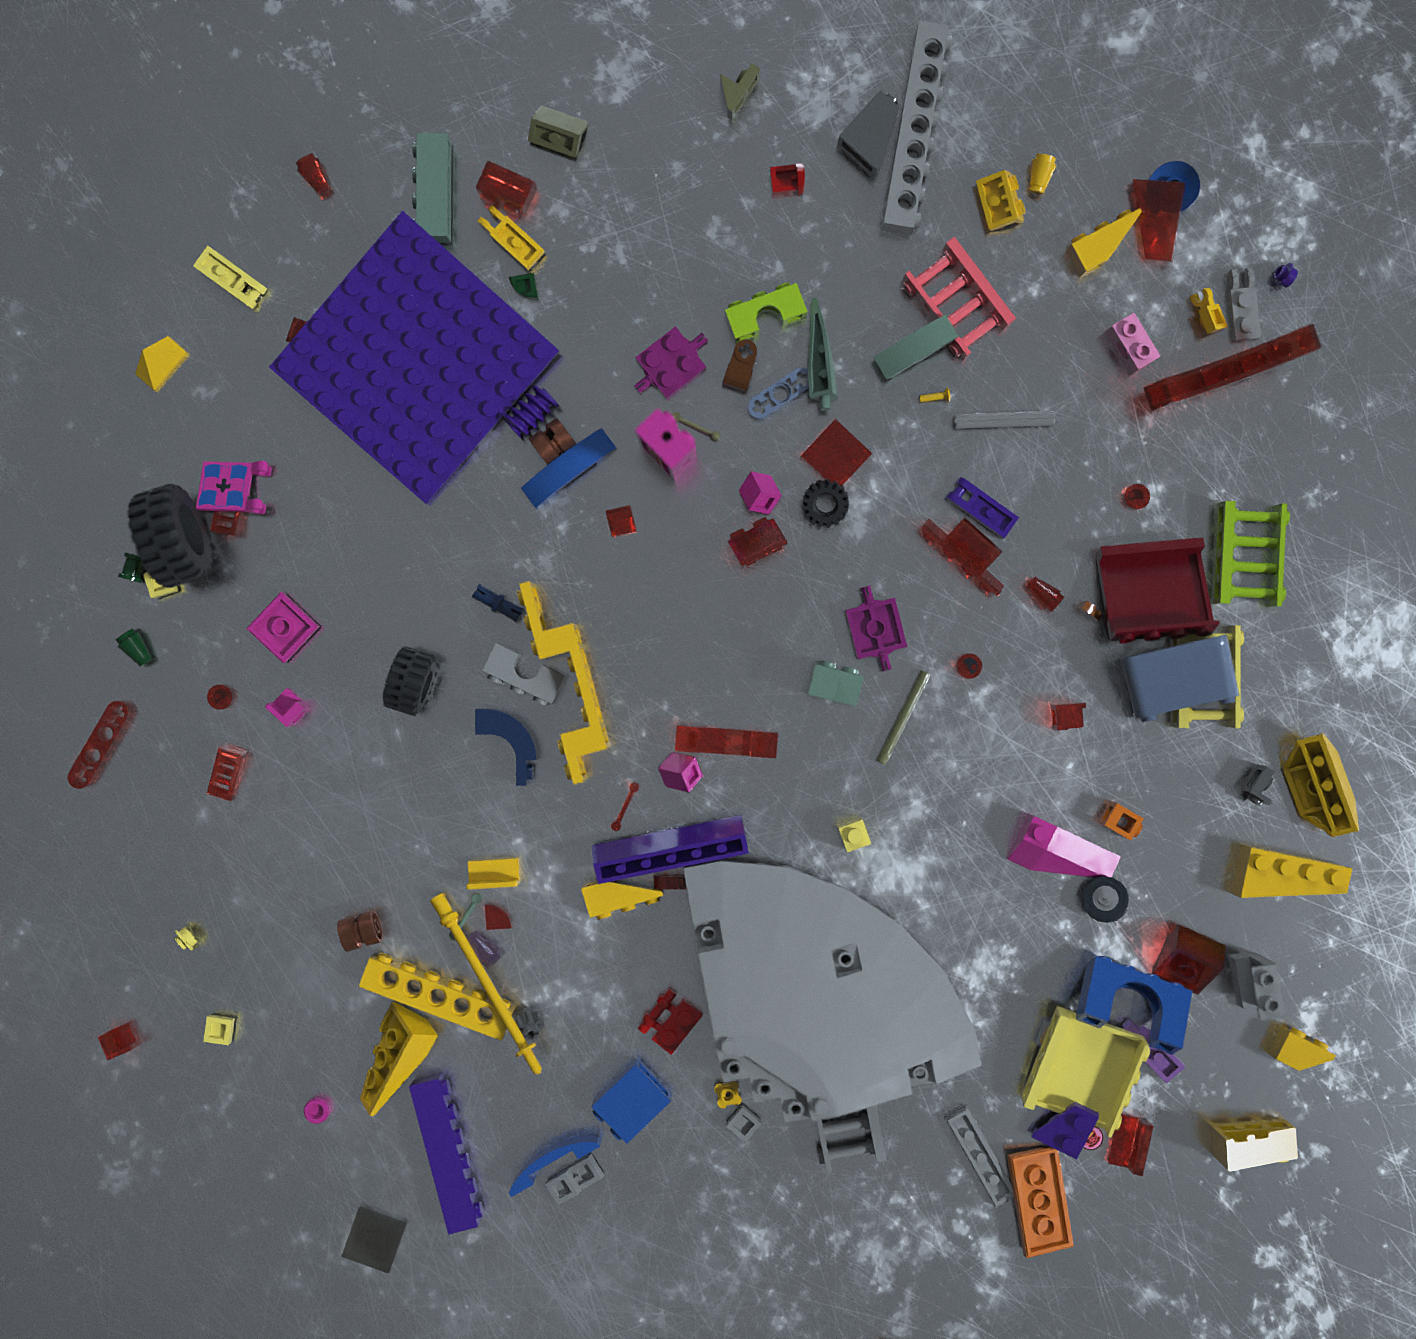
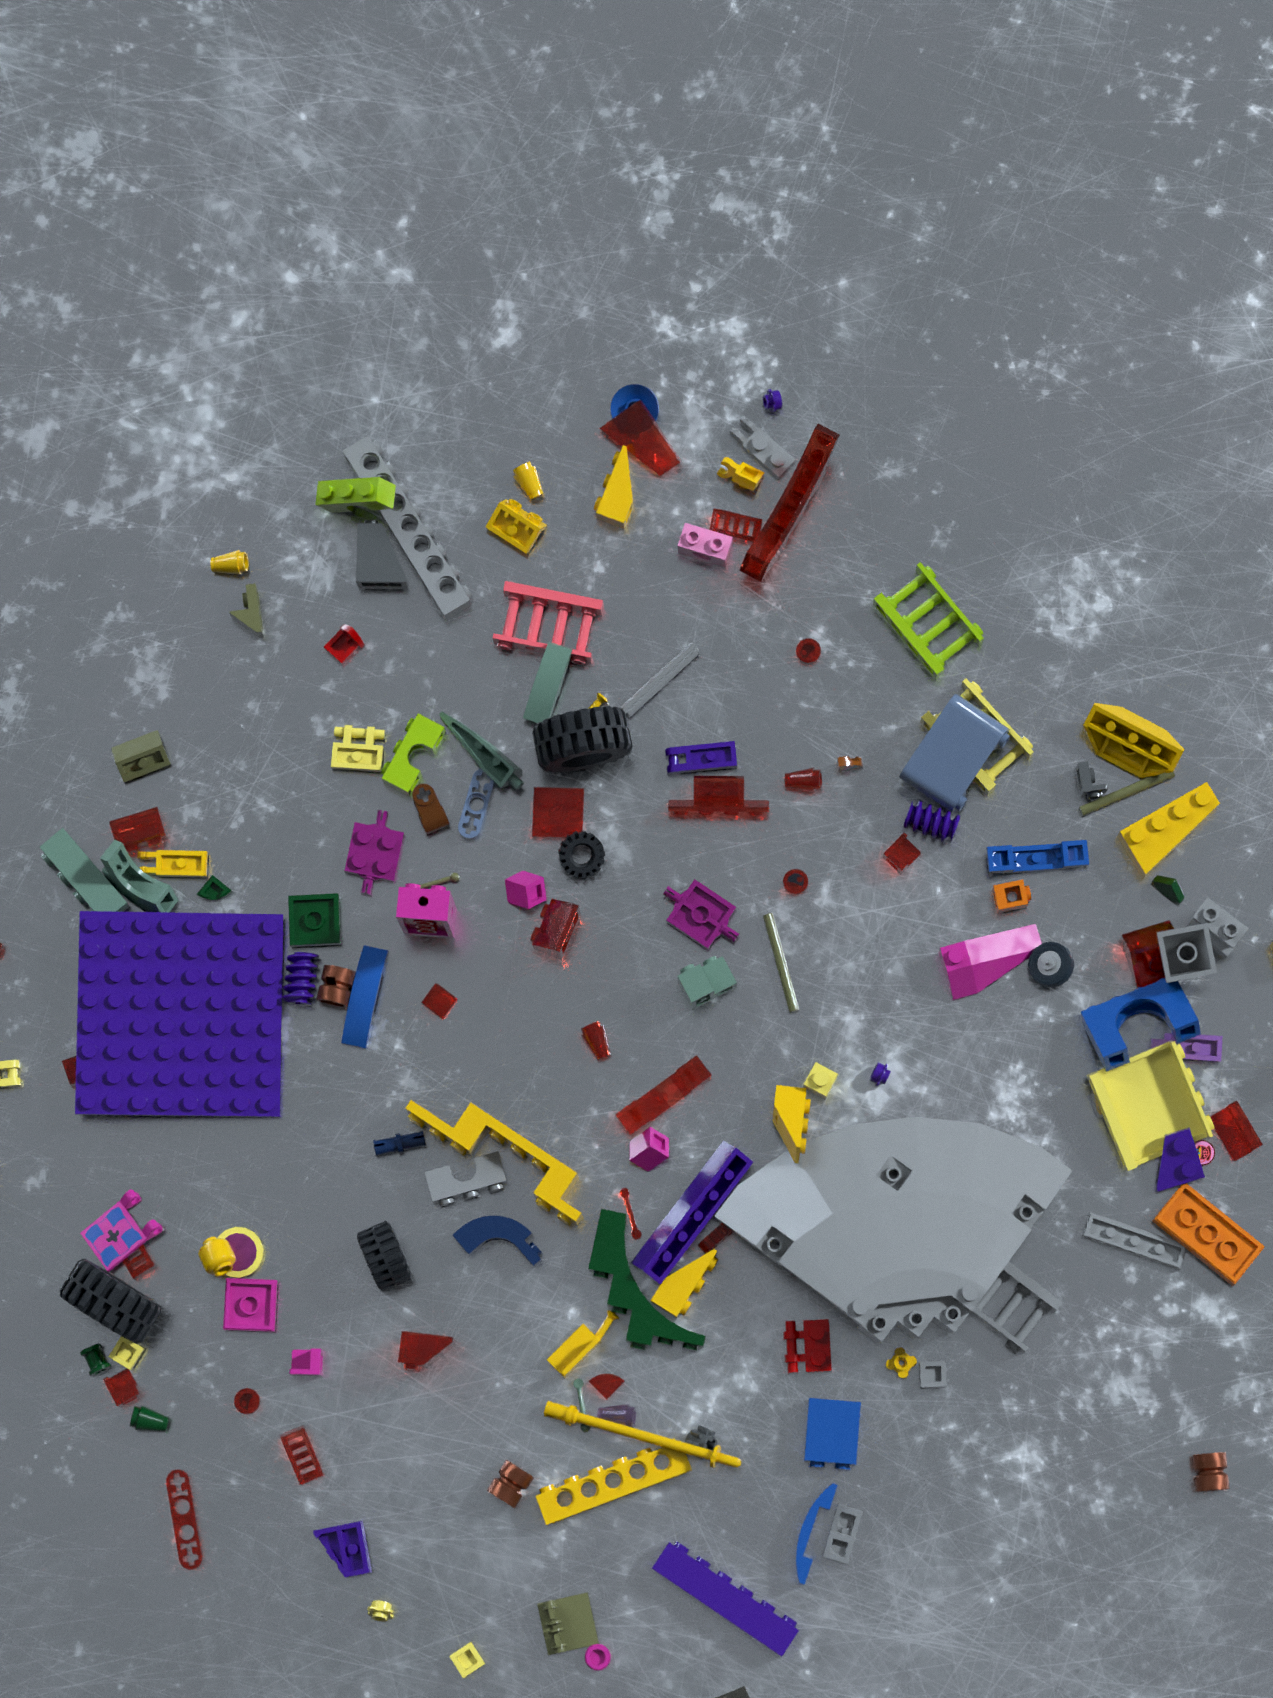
camera: 40 degrees left, 10 degrees down
yellow wedge [360,1002,438,1116] -> none
dark red panel [1096,537,1220,644] -> none
none -> sand green arch [100,840,179,912]
none -> clear red panel [103,1369,143,1408]
none -> yellow head [198,1237,236,1276]
none -> yellow cone [210,550,249,575]
none -> tile [218,1227,264,1278]
none -> dark green plate [288,893,341,947]
none -> dark purple wing [313,1521,372,1578]
none -> lime arch [315,477,396,513]
none -> light yellow plate [331,725,385,772]
none -> clear red slope [398,1331,456,1372]
none -> black tyre [532,706,633,772]
none -> olive hinge [537,1592,599,1655]
none -> clear red cone [581,1020,611,1060]
none -> dark green arch [588,1209,706,1351]
none -> yellow piece [595,1310,619,1340]
none -> clear red slope [710,508,763,544]
none -> yellow slope [772,1085,811,1164]
none -> dark purple plate [869,1062,891,1086]
none -> dark purple piece [903,800,960,843]
none -> blue slope [986,840,1089,873]
none -> olive bar [1079,771,1175,816]
none -> dark green tile [1152,875,1185,903]
none -> light grey slope [1157,923,1217,983]

